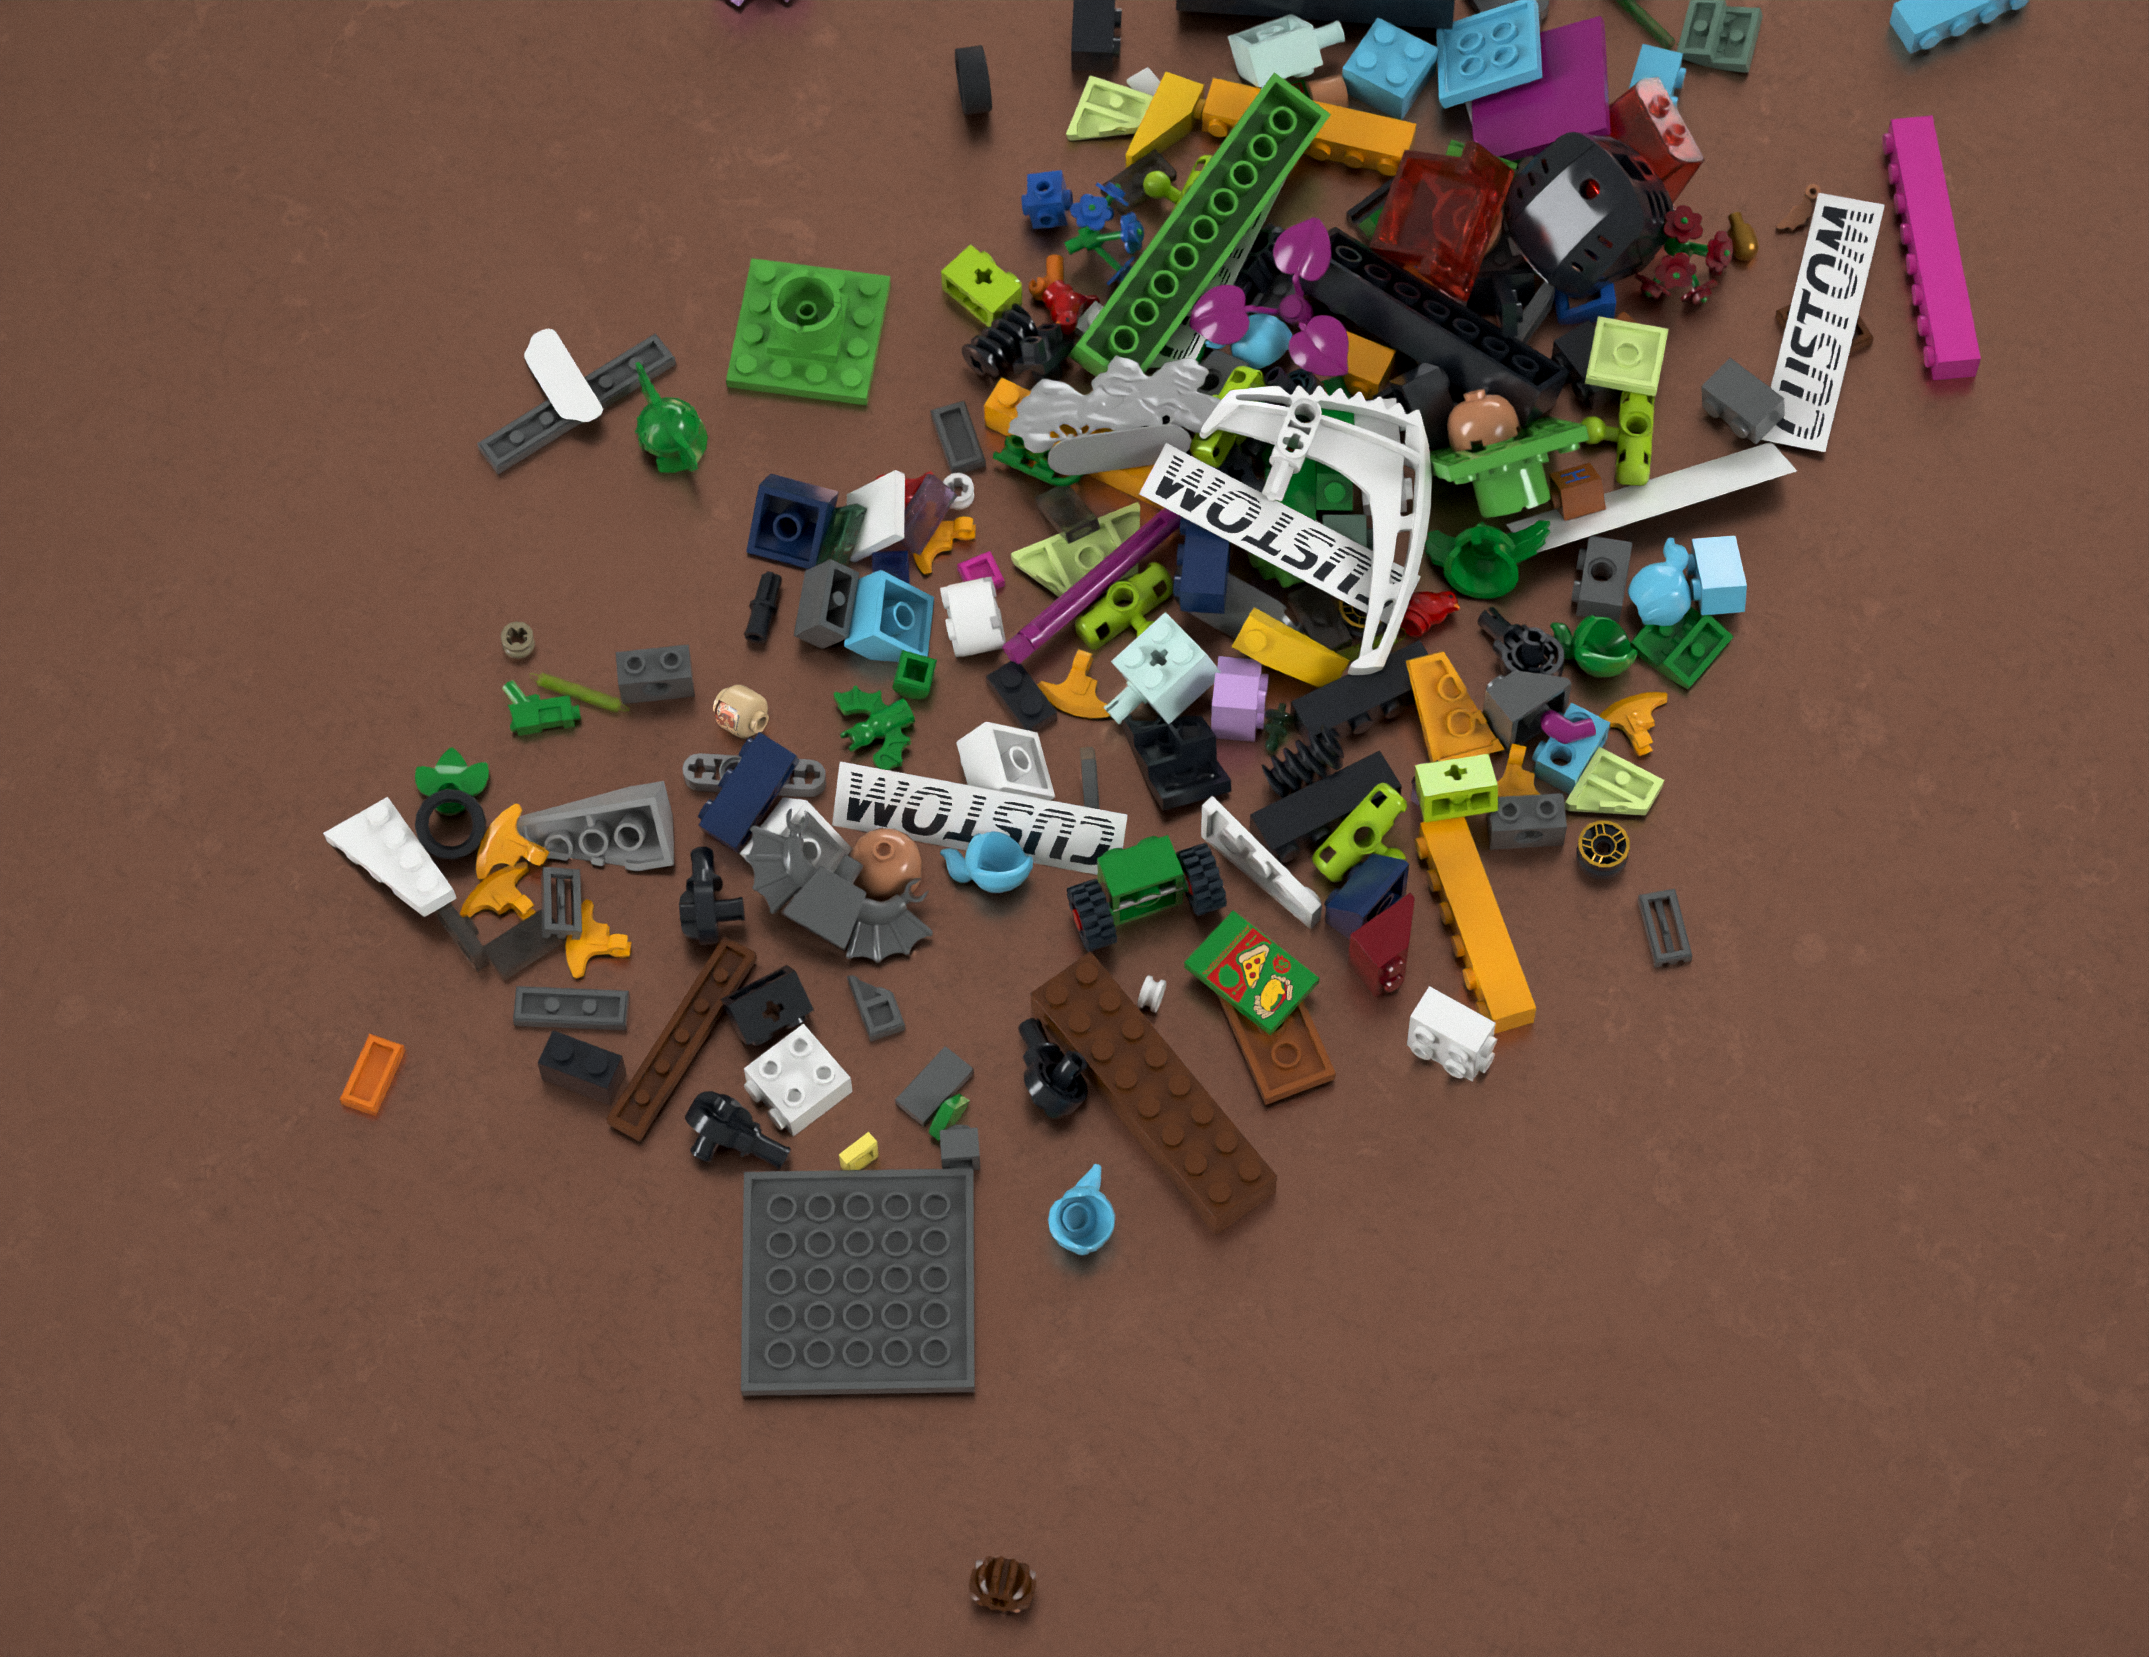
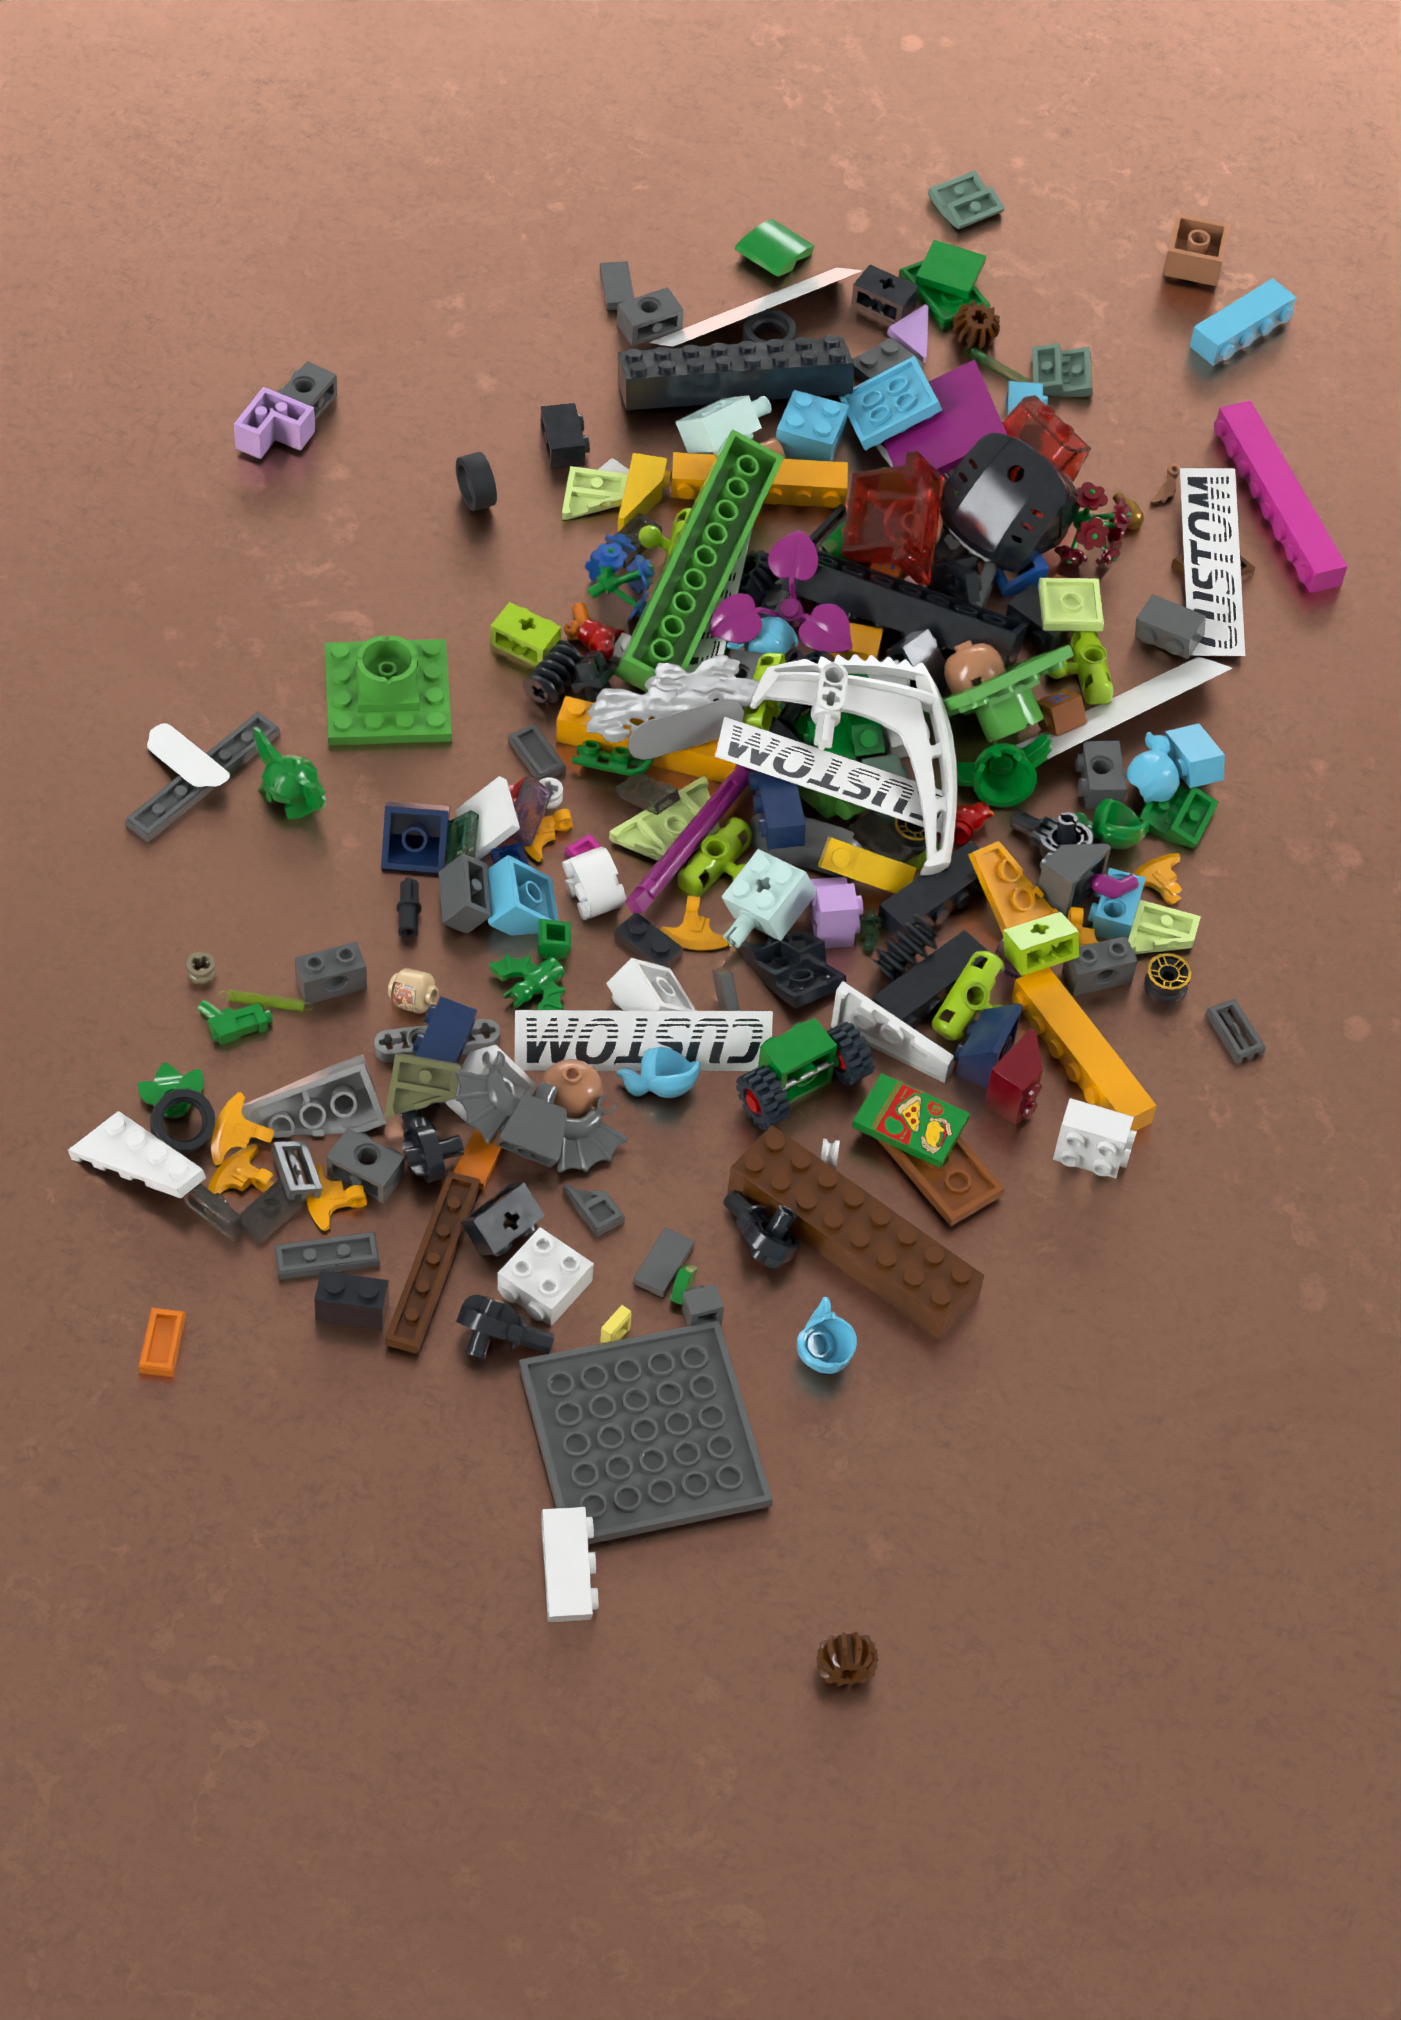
camera: 20 degrees left, 10 degrees down
blue brick [1021,170,1074,229] -> none
none -> dark grey brick [326,1128,405,1204]
none -> olive wing [384,1053,462,1118]
none -> orange tile [453,1128,504,1190]
none -> white brick [541,1507,599,1622]

